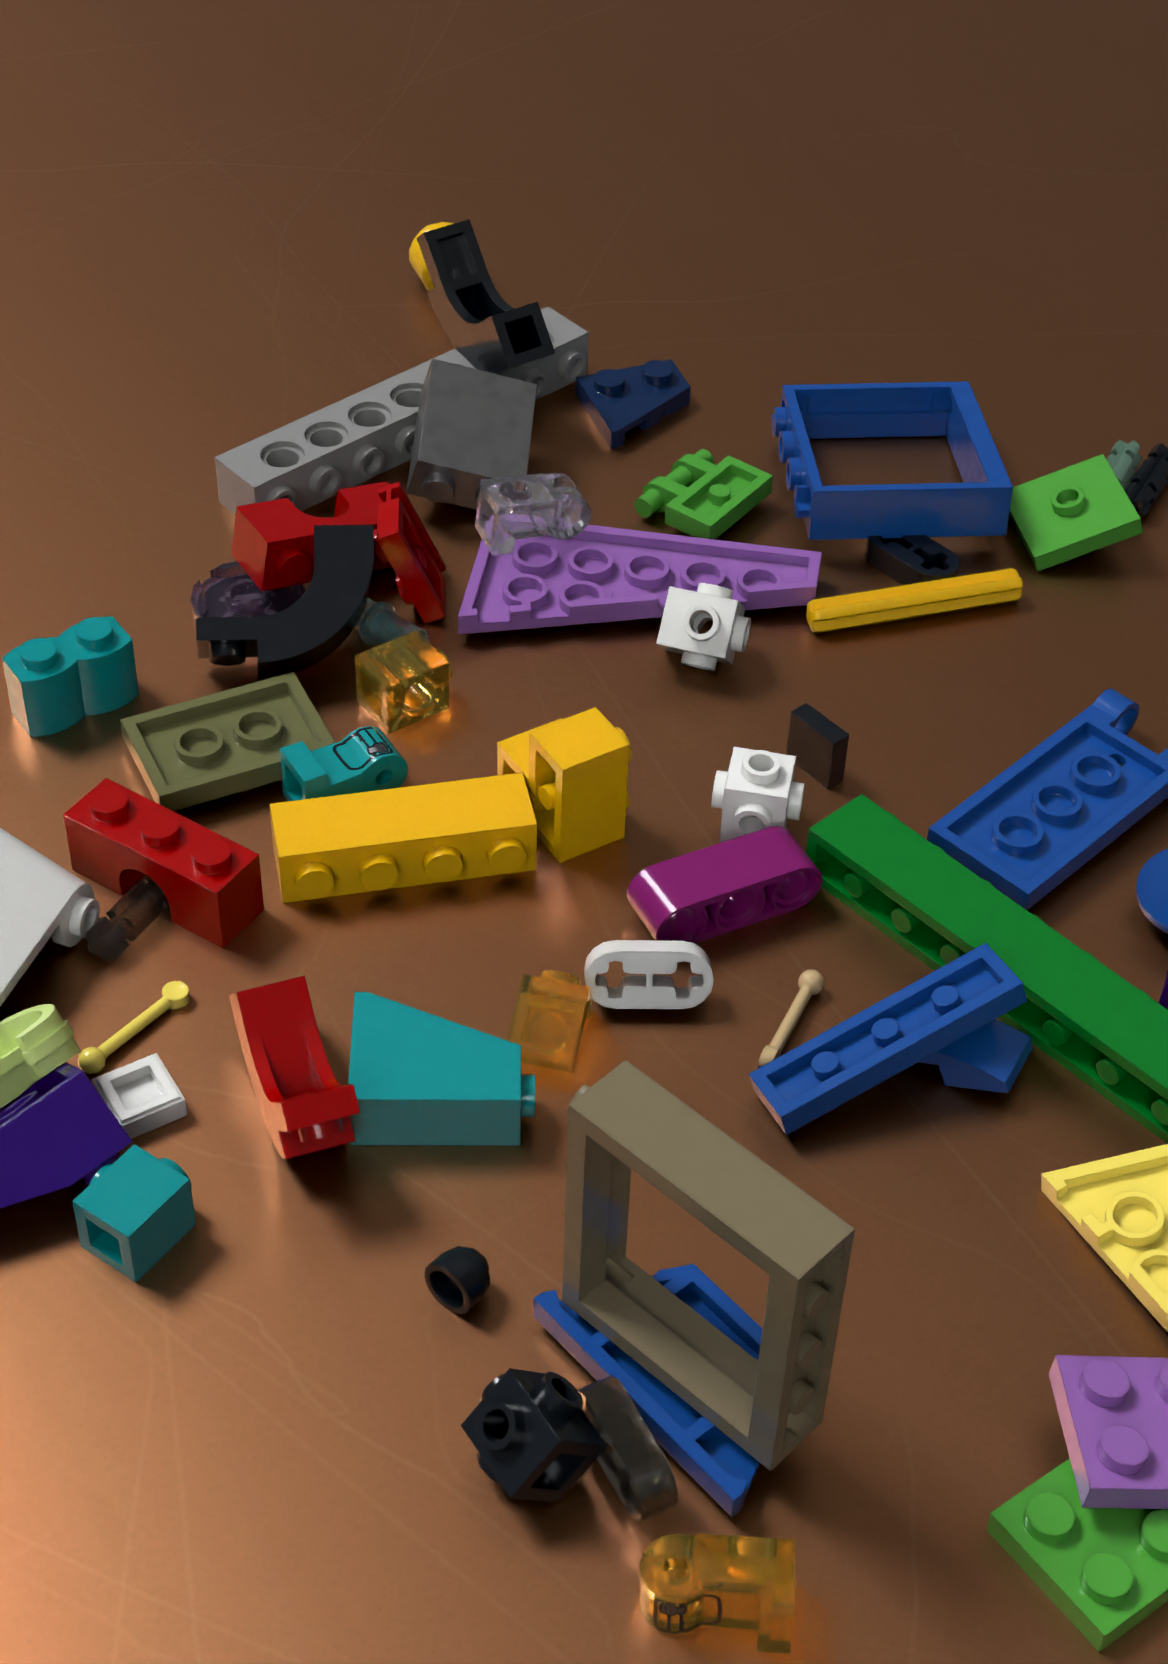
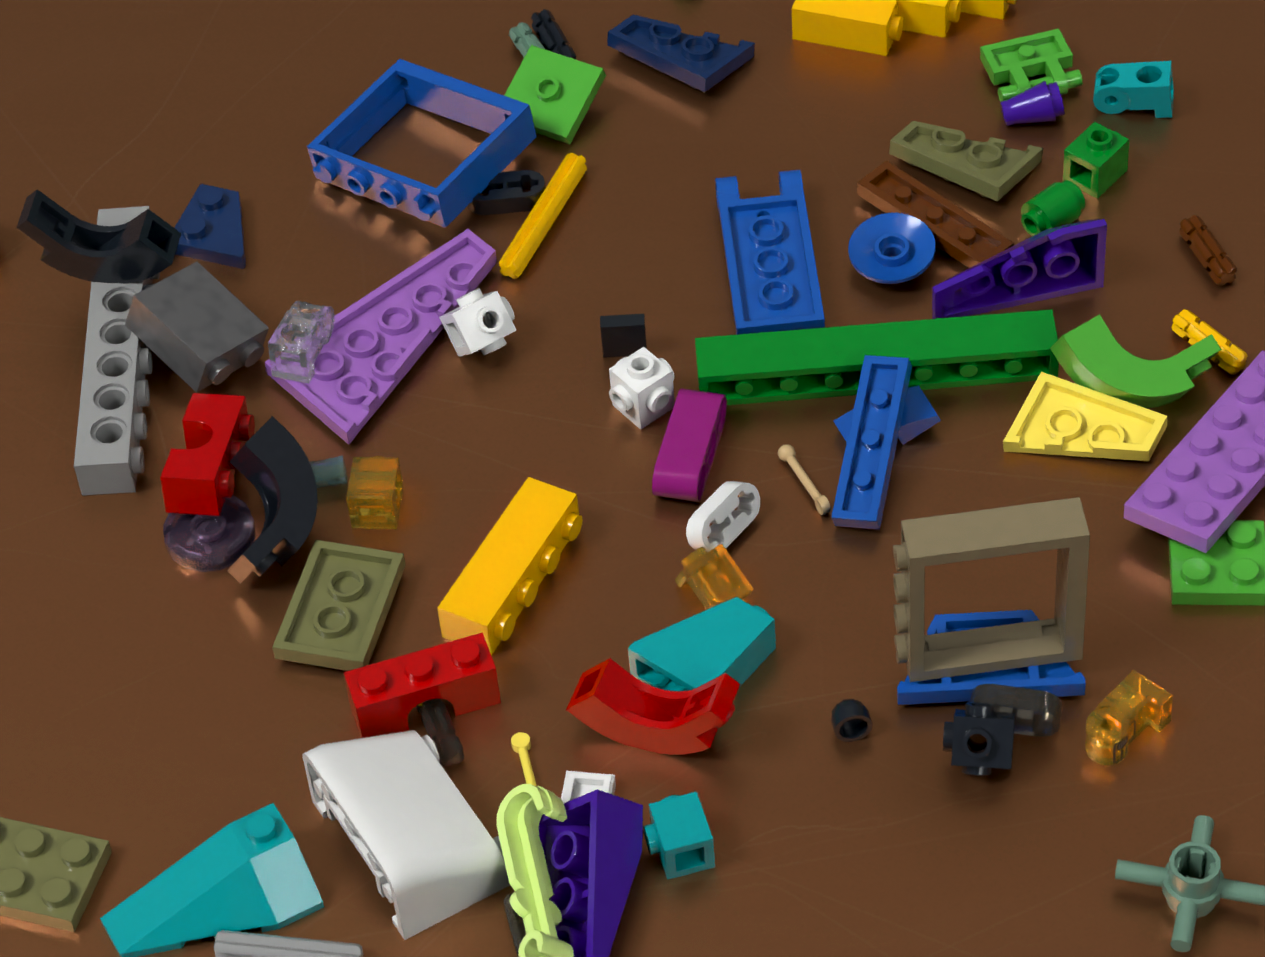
camera: 45 degrees left, 5 degrees up
teal brick [2,616,139,737] -> none
teal leg [280,726,408,801] -> none
red plate [374,481,446,624] -> none
yellow brick [497,707,632,863] -> none
bright green plate [634,449,773,539] -> none

